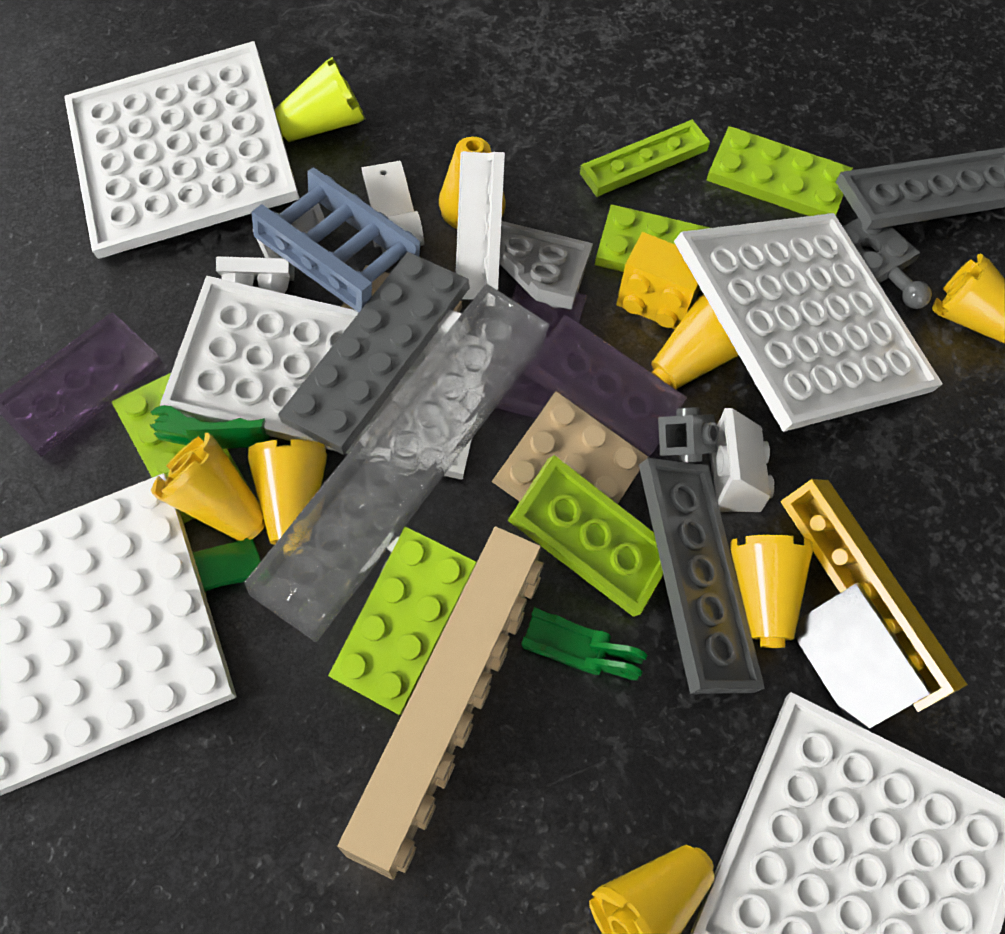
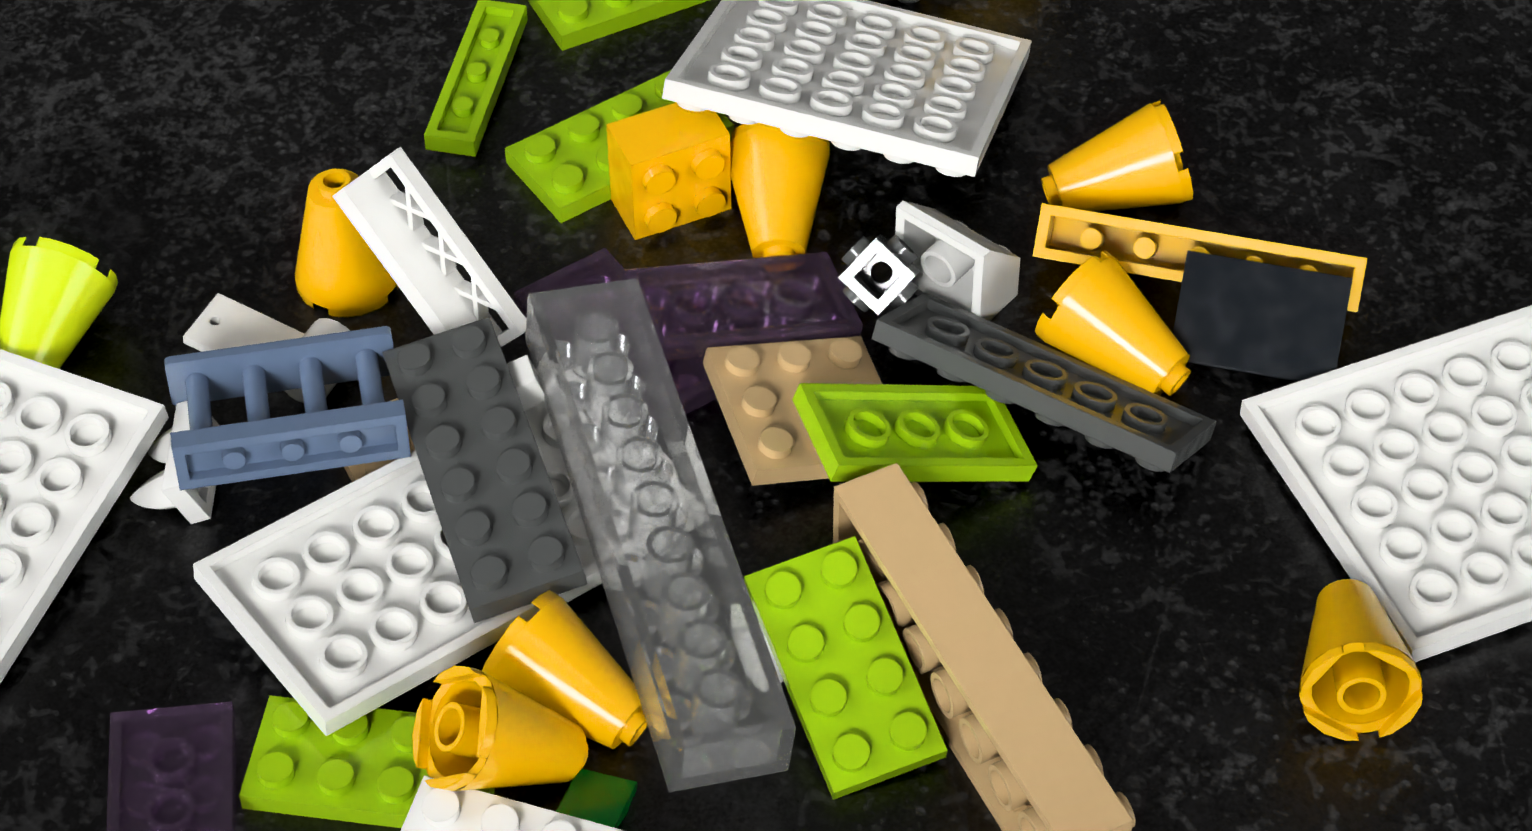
camera: 45 degrees left, 15 degrees down
green arm [150,405,270,449] -> none
white tile [216,257,295,294] -> none
light grey plate [499,221,593,309] -> none
green arm [521,607,647,680] -> none
none -> yellow cone [1041,101,1193,212]

